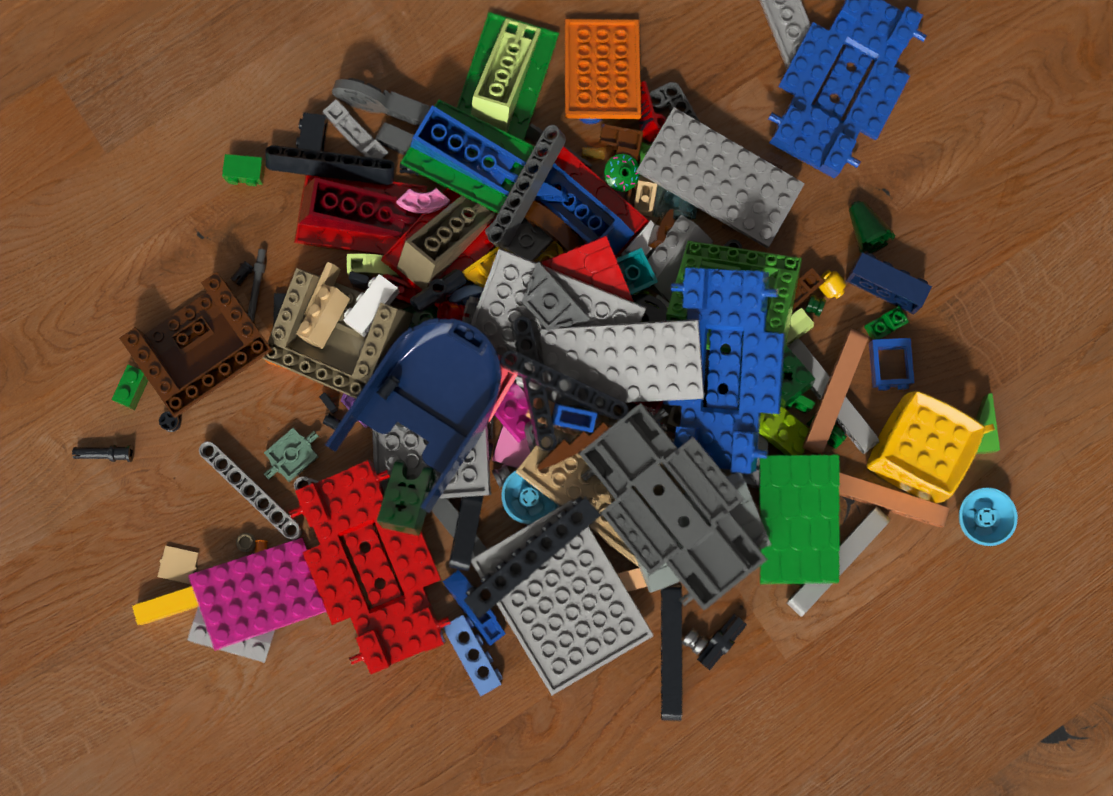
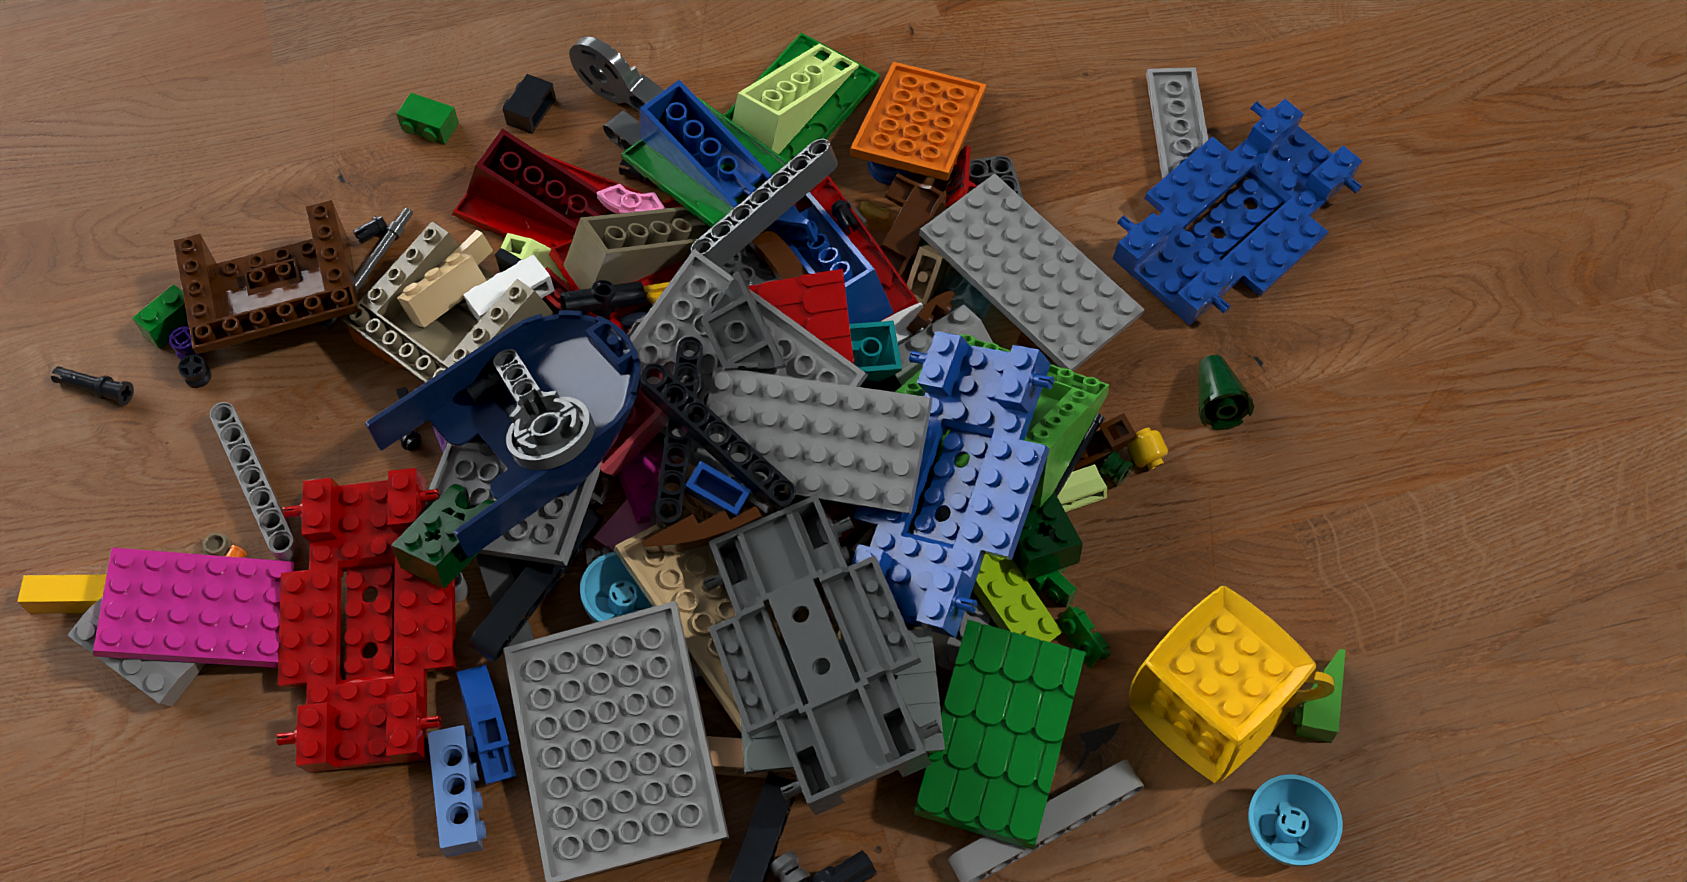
camera: 20 degrees right, 20 degrees down
tan piece [157,546,199,584] -> none
sand green plate [263,428,319,482] -> none
black beam [265,145,395,185] -> none
light grey slope [323,99,388,159] -> none
black brick [464,496,601,618] -> none
green dish [604,153,640,192] -> none
light grey beam [787,339,880,454] -> none
nougat beam [802,328,869,455] -> none
nougat beam [839,473,949,528] -> none
dark blue brick [846,252,932,315] -> none
green slope [864,306,909,340] -> none
blue window [869,338,915,391] -> none
none -> dark purple wheel [169,327,204,360]
none -> dark grey beam [493,349,595,470]
none -> black pin [831,200,860,234]

